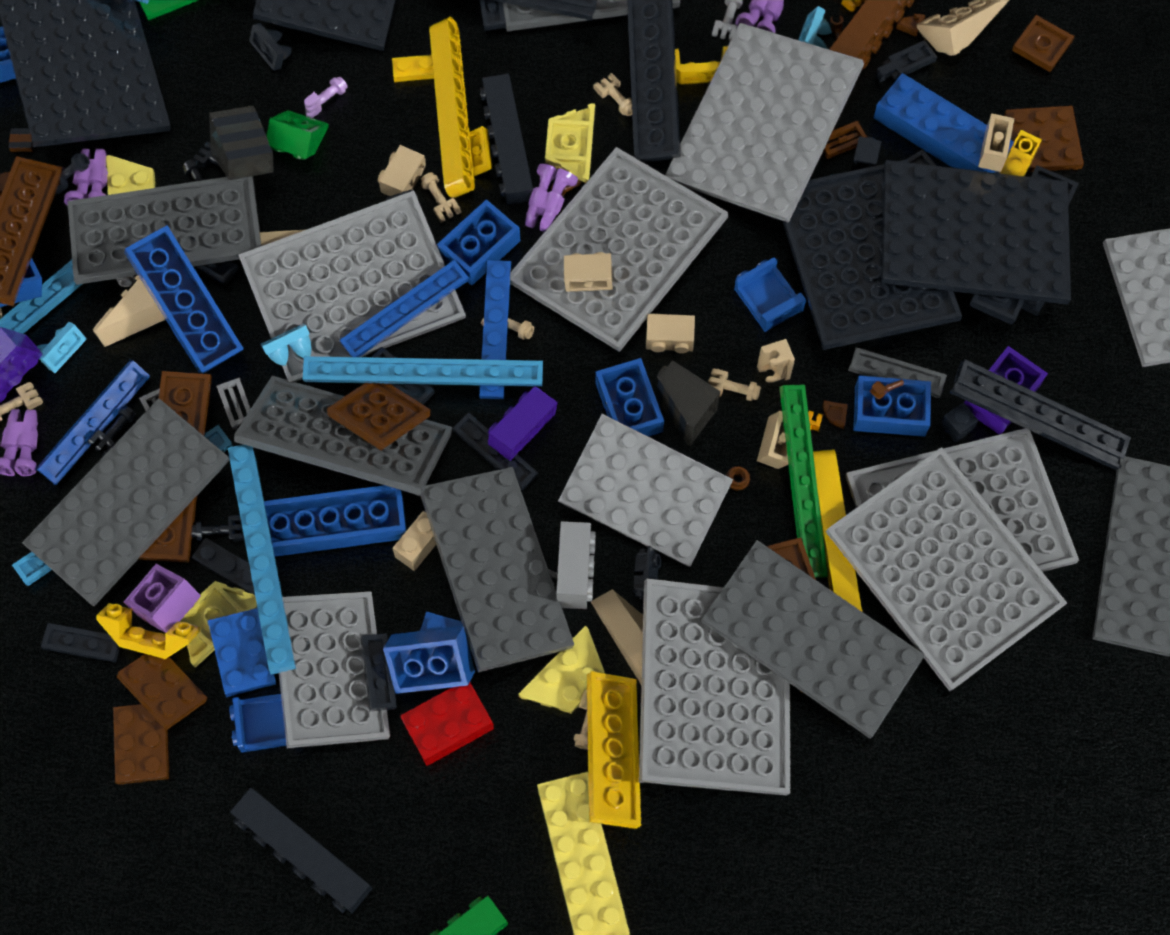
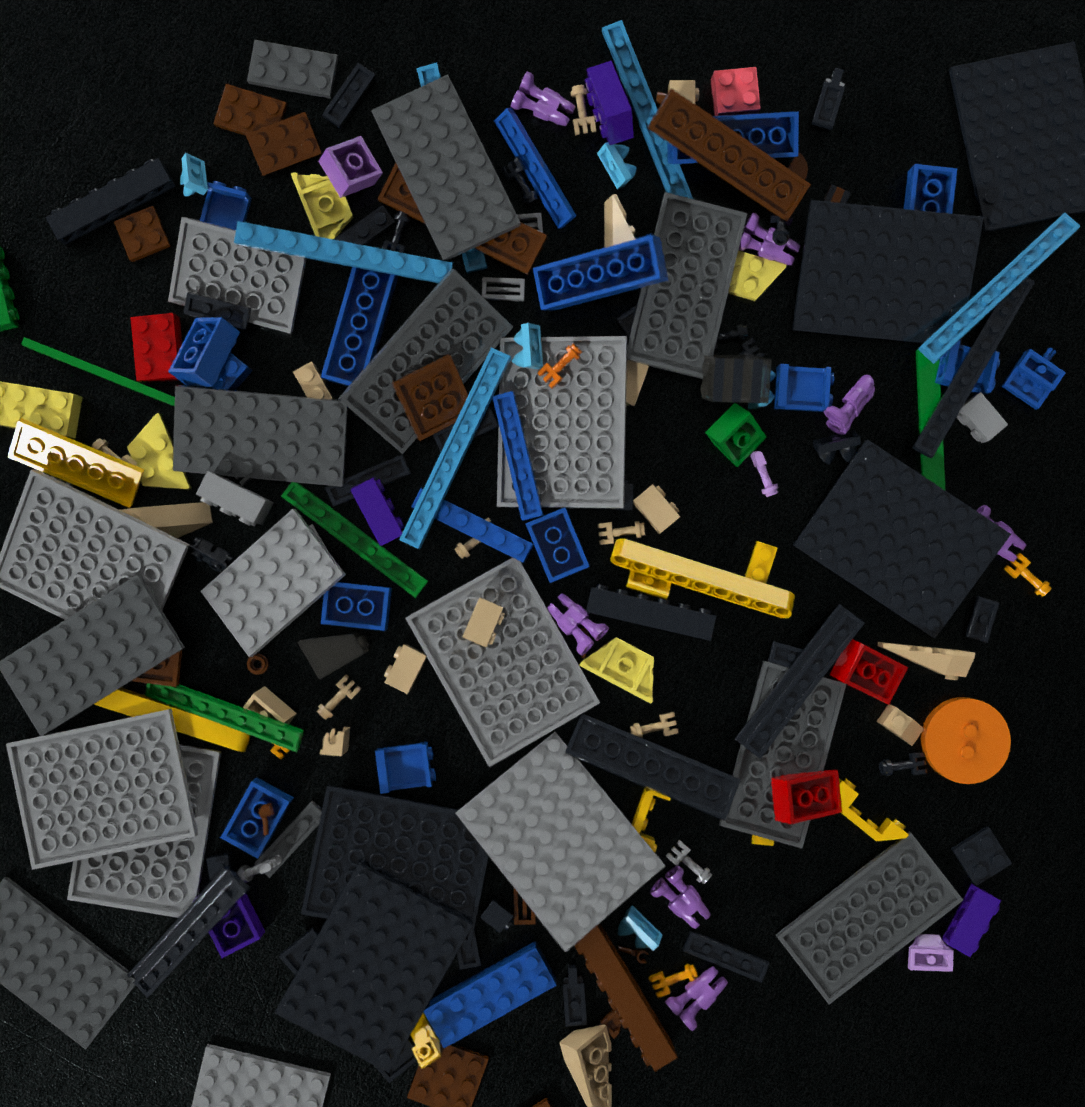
camera: 115 degrees right, 20 degrees up
yellow slope [97,603,200,659] -> none
blue brick [208,608,276,697] -> none
reddish brown tile [823,400,848,429] -> none
tan brick [978,114,1014,172] -> none
none -> green tile [21,337,175,406]
none -> reddish brown plate [114,206,171,262]
none -> medium azure tile [180,153,208,196]
none -> light grey hinge [237,855,283,883]
none -> dark grey plate [247,40,338,99]
none -> green tile [281,482,428,598]
none -> orange hinge [537,343,582,389]
none -> blue panel [774,364,834,412]
none -> medium lavender piece [824,375,875,435]

